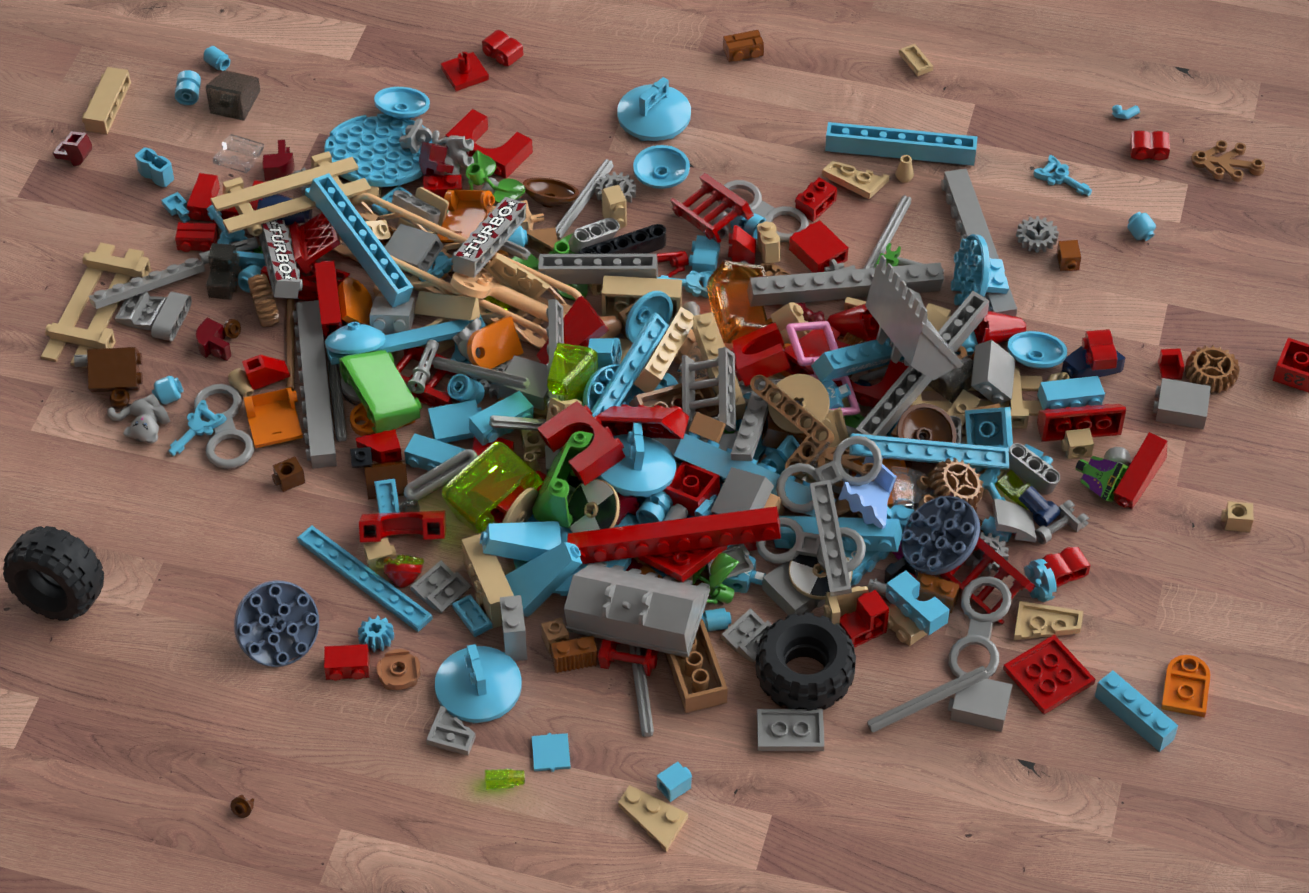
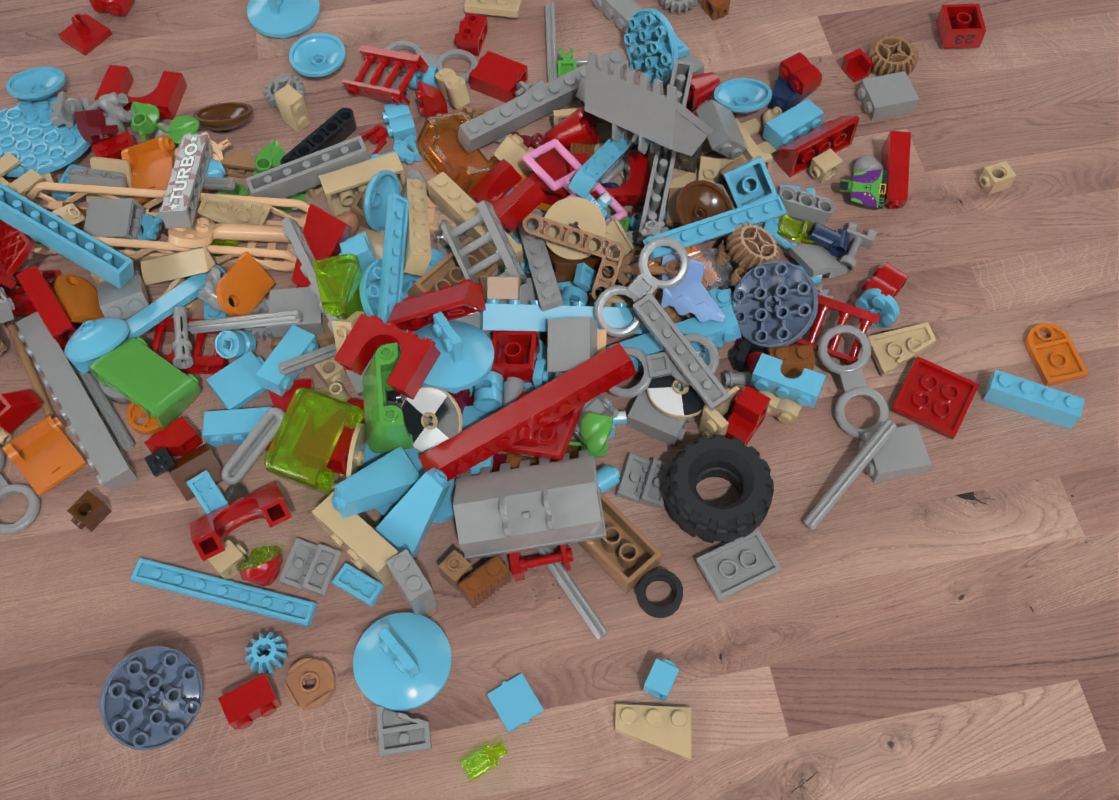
camera: 25 degrees left, 10 degrees up
light grey axle [555,159,614,239] -> none
light grey beam [568,218,620,253] -> none
none -> black tyre [637,569,683,618]
none -> light grey plate [641,220,665,238]

